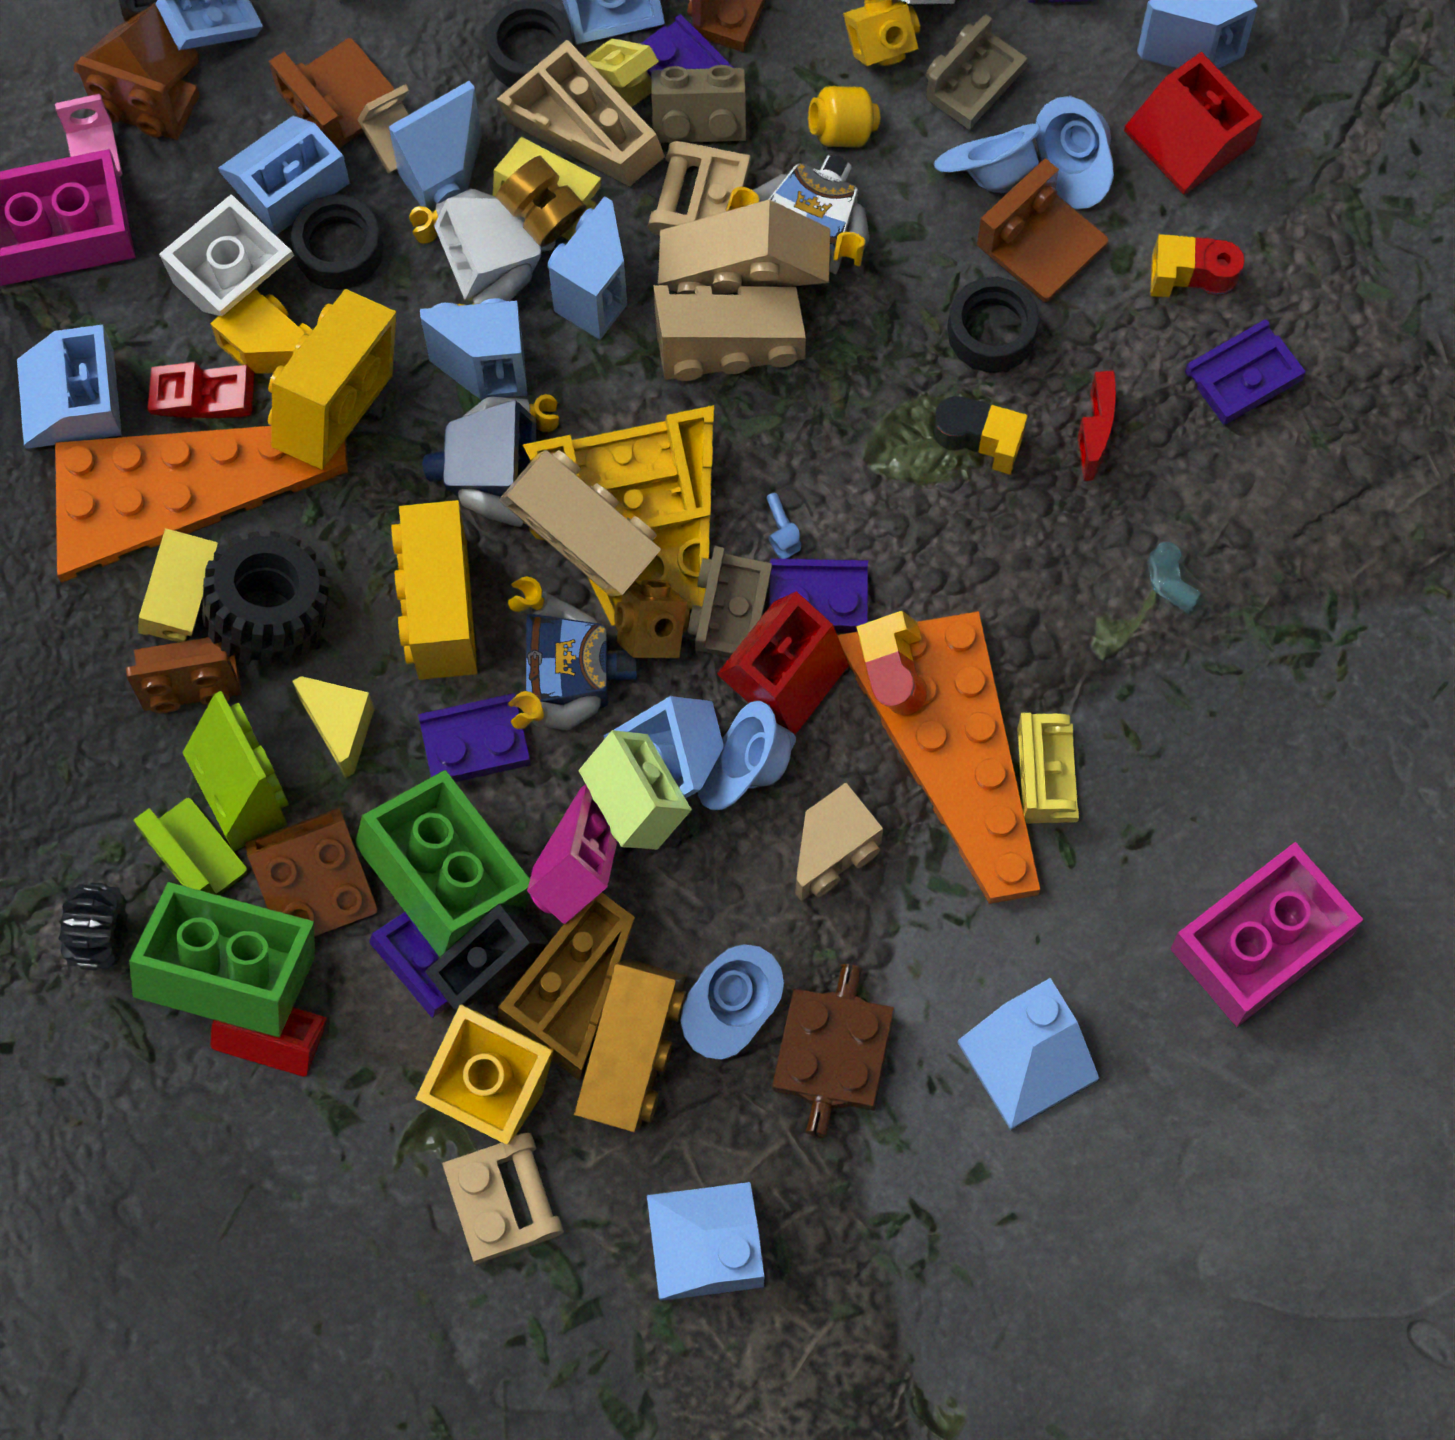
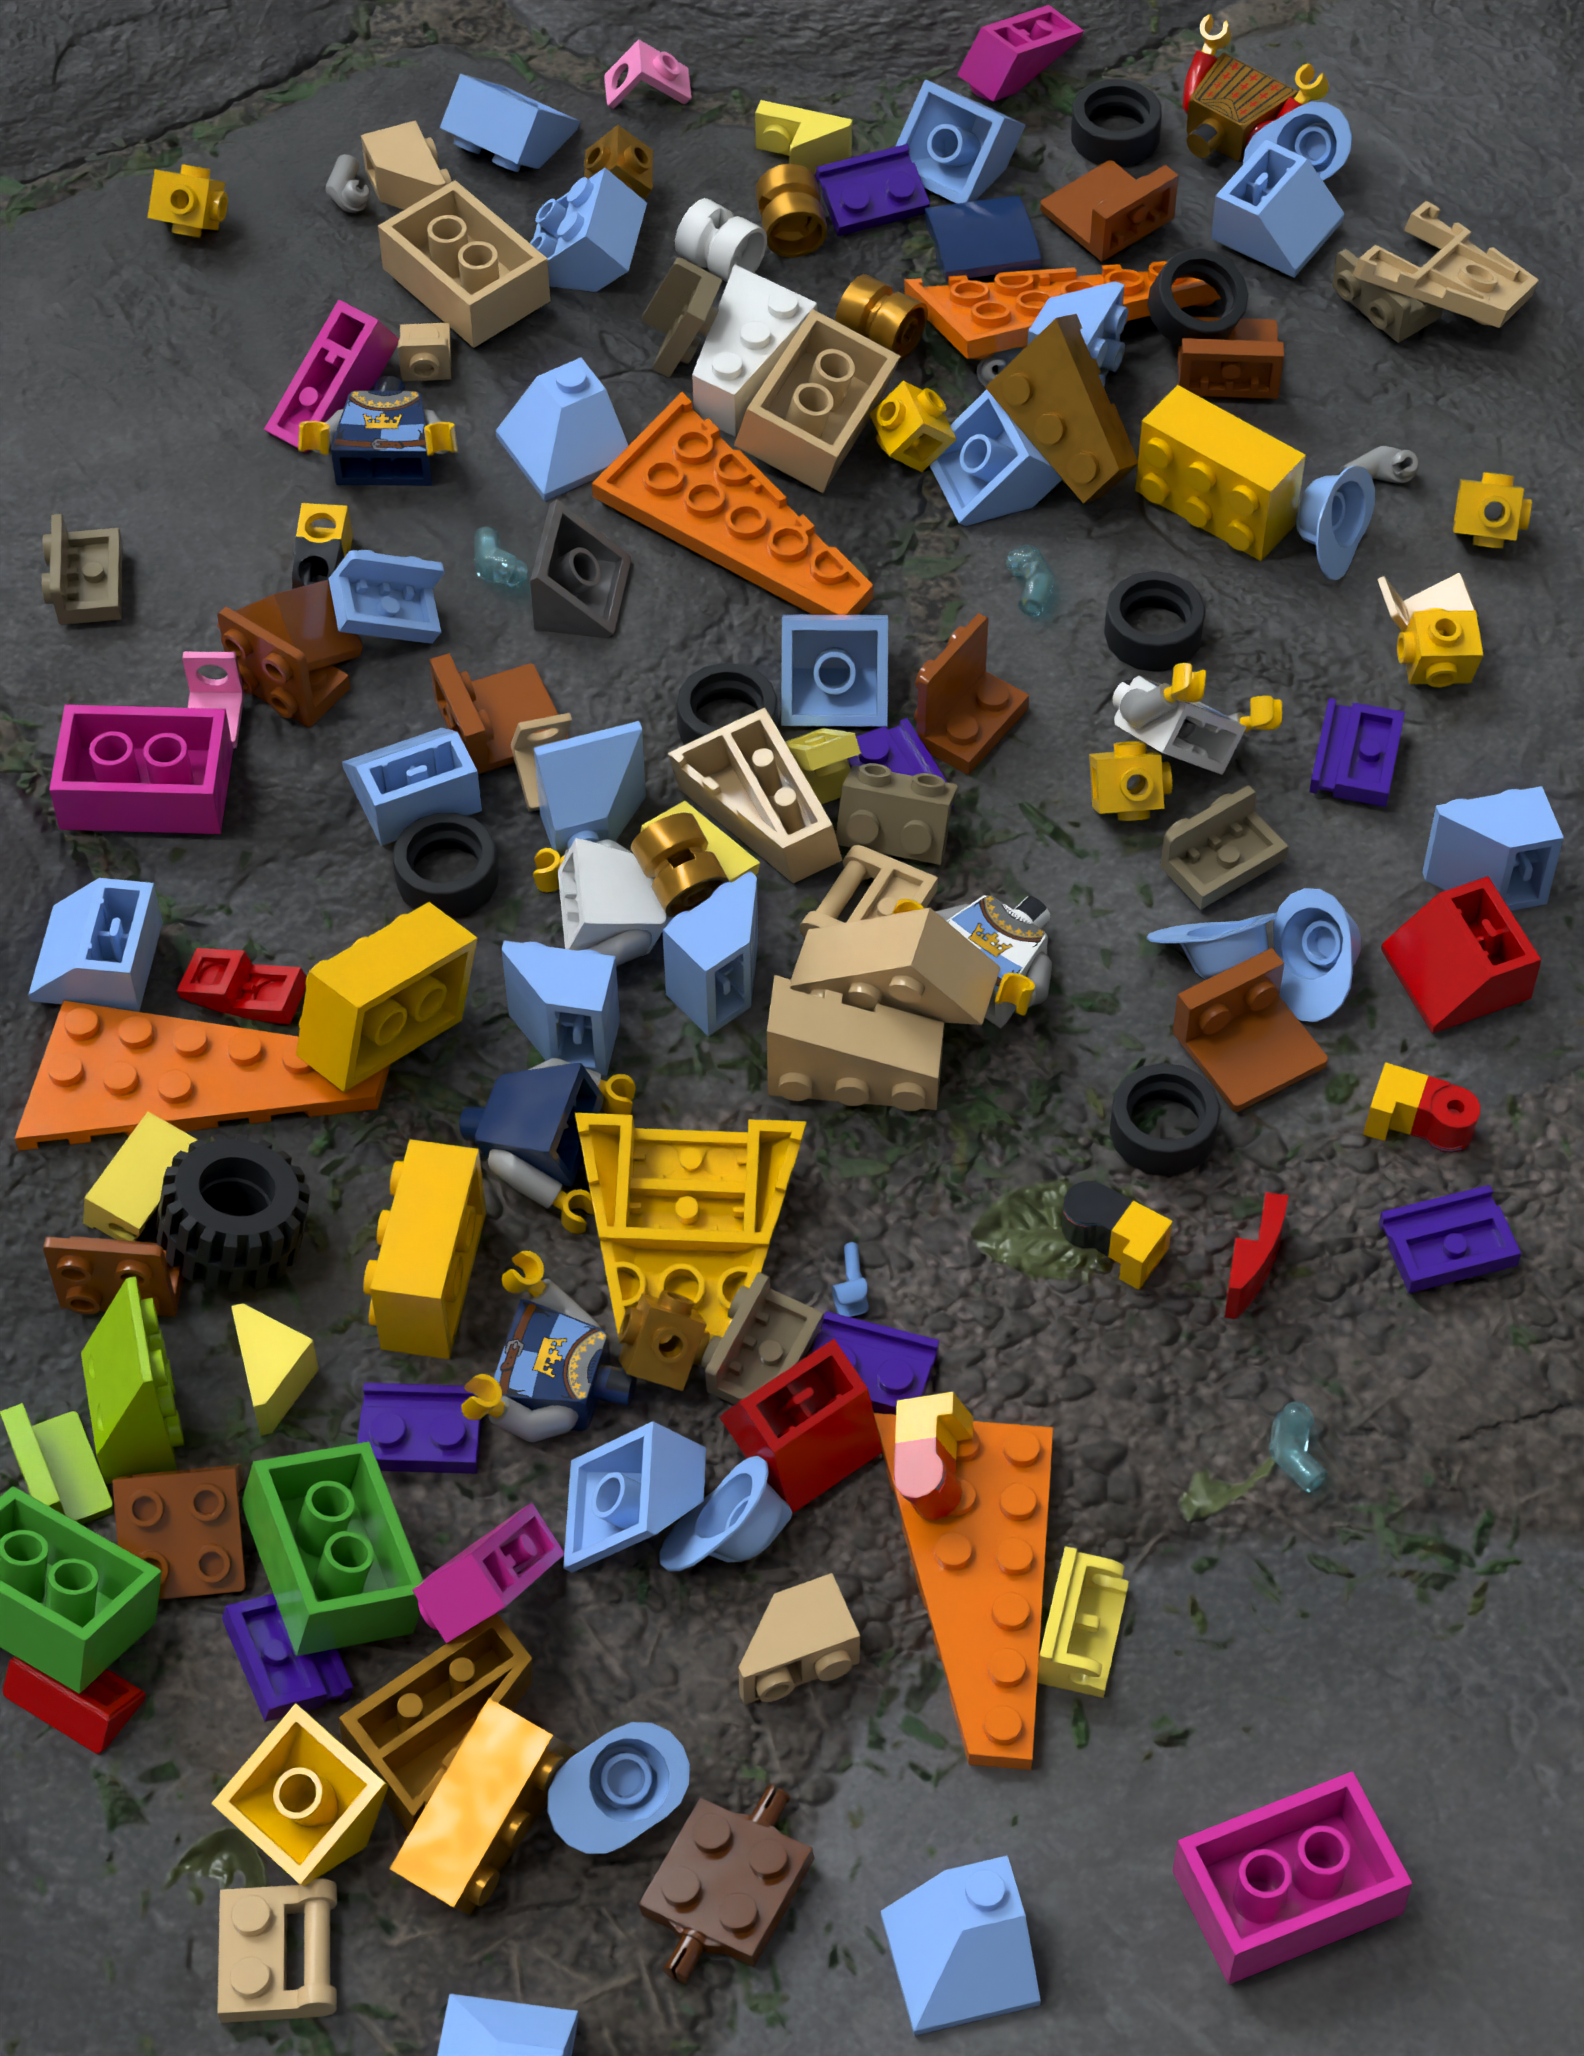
camera: 15 degrees right, 15 degrees down
white slope [159,195,294,316] -> none
yellow slope [210,289,313,374] -> none
black slope [425,903,549,1011] -> none
tan brick [499,450,661,596] -> none
yellowish green brick [578,730,692,850] -> none
yellow head [808,86,880,147] -> none

